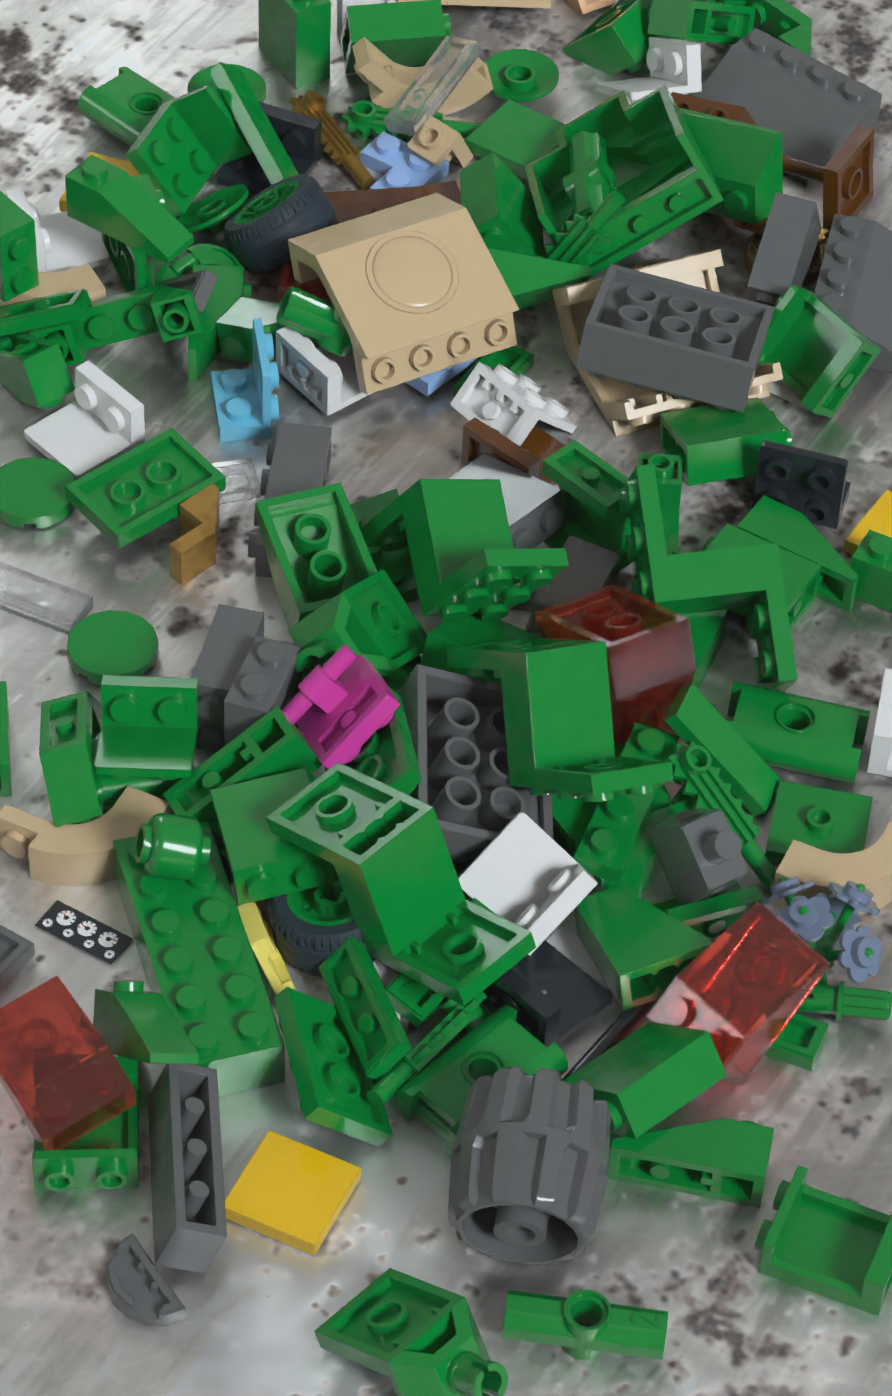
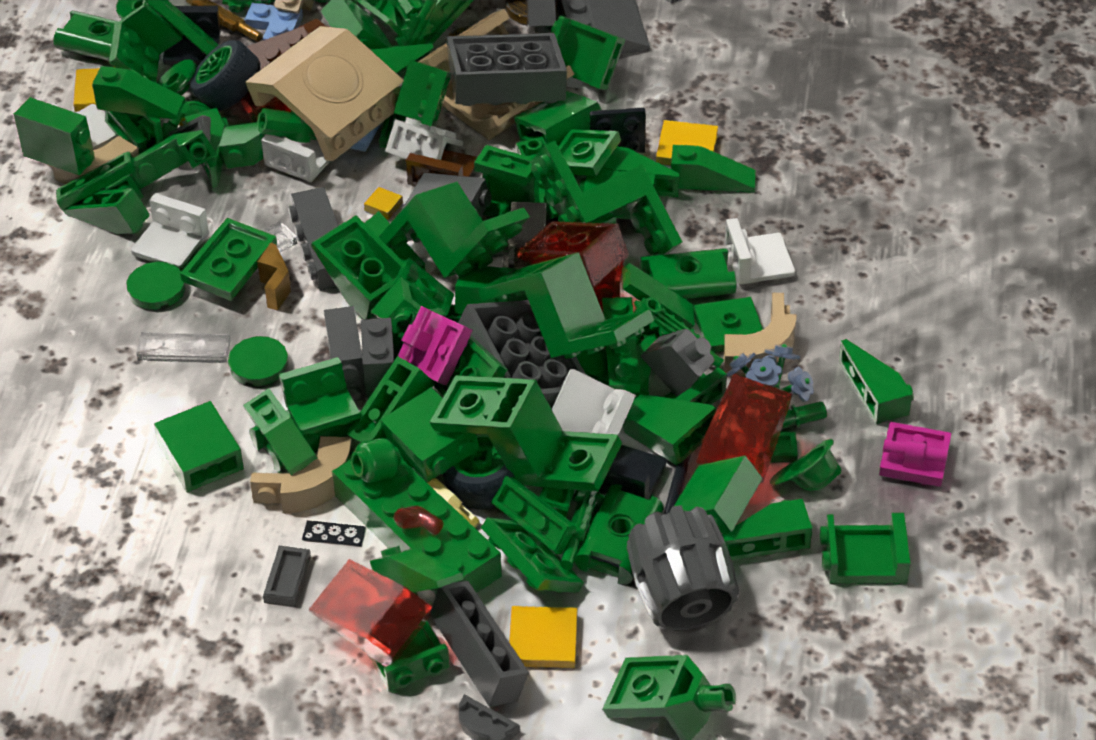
camera: 20 degrees left, 0 degrees up
medium azure bracket [210,318,279,442] -> none
green piece [502,1290,668,1360] -> none
none -> green tile [105,111,147,155]
none -> yellow tile [364,187,403,220]
none -> green plate [394,60,452,126]
none -> clear red arm [394,506,444,535]
none -> green plate [558,129,621,176]
none -> green piece [770,439,842,491]

